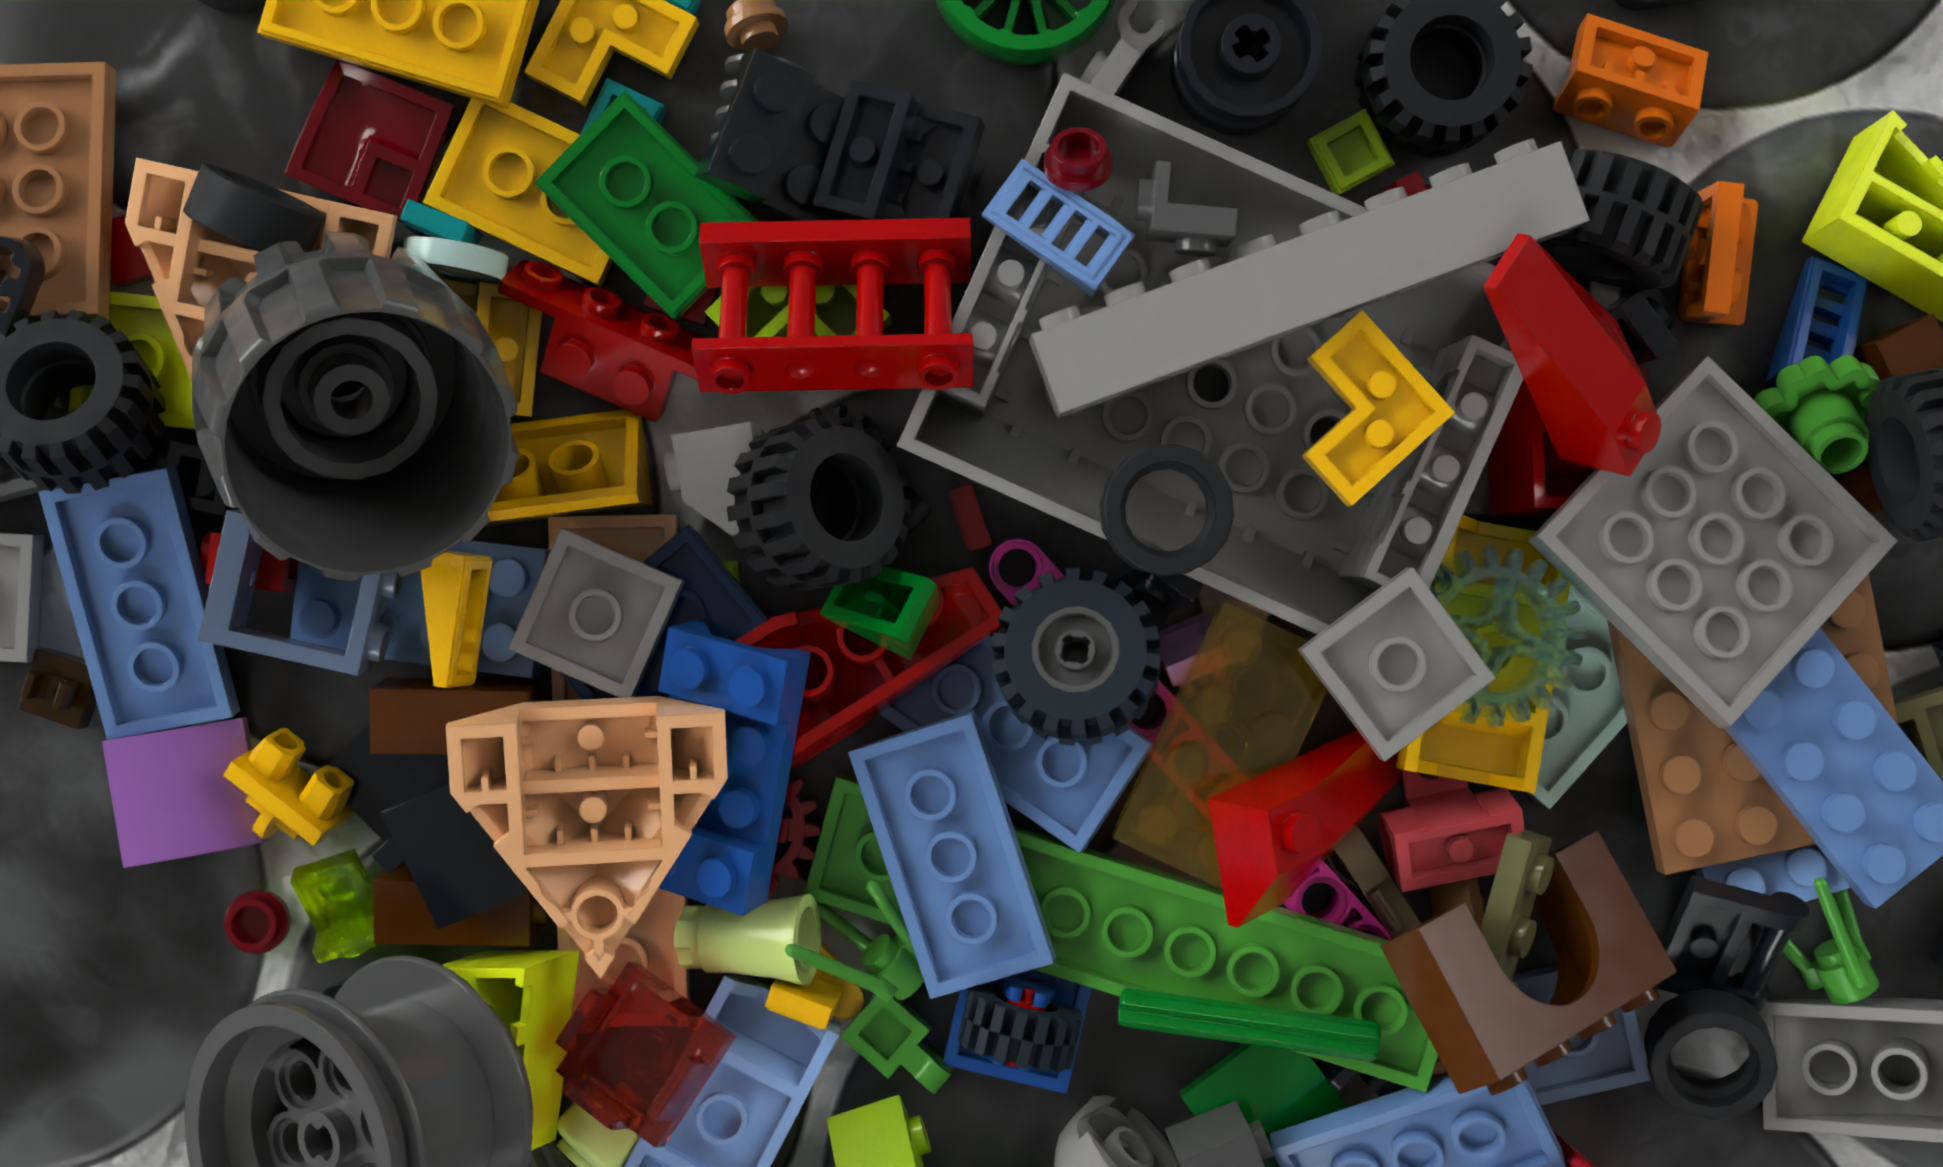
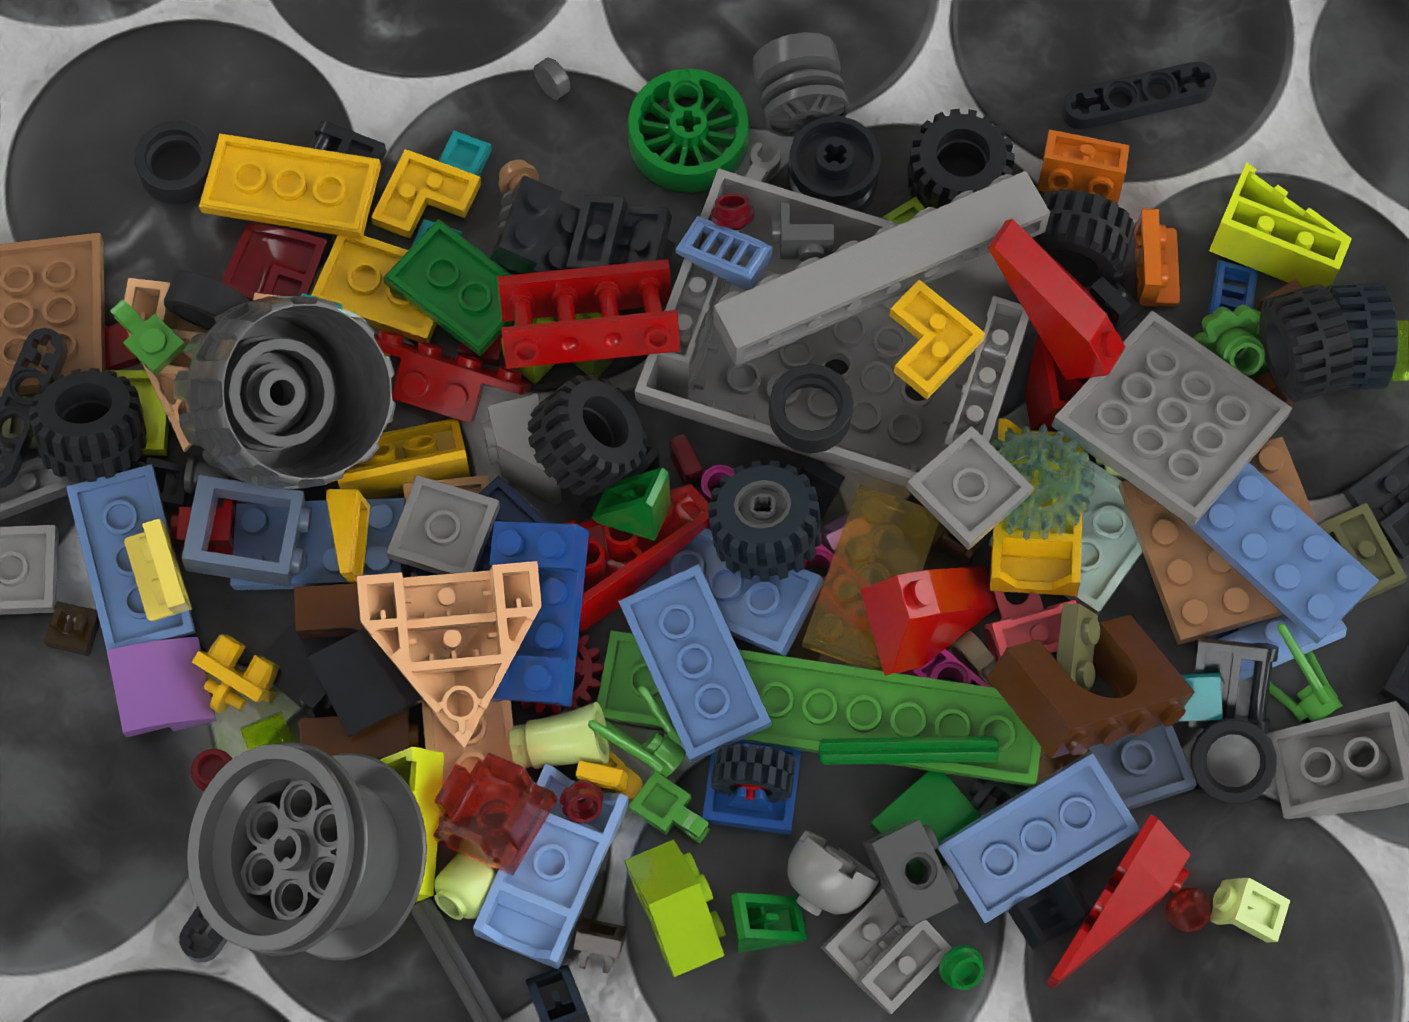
camera: 10 degrees left, 20 degrees down
none -> bright green plate [110,299,186,376]
none -> light yellow bracket [124,518,192,622]
none -> dark red plate [559,780,604,823]
none -> teal tile [1179,673,1223,721]

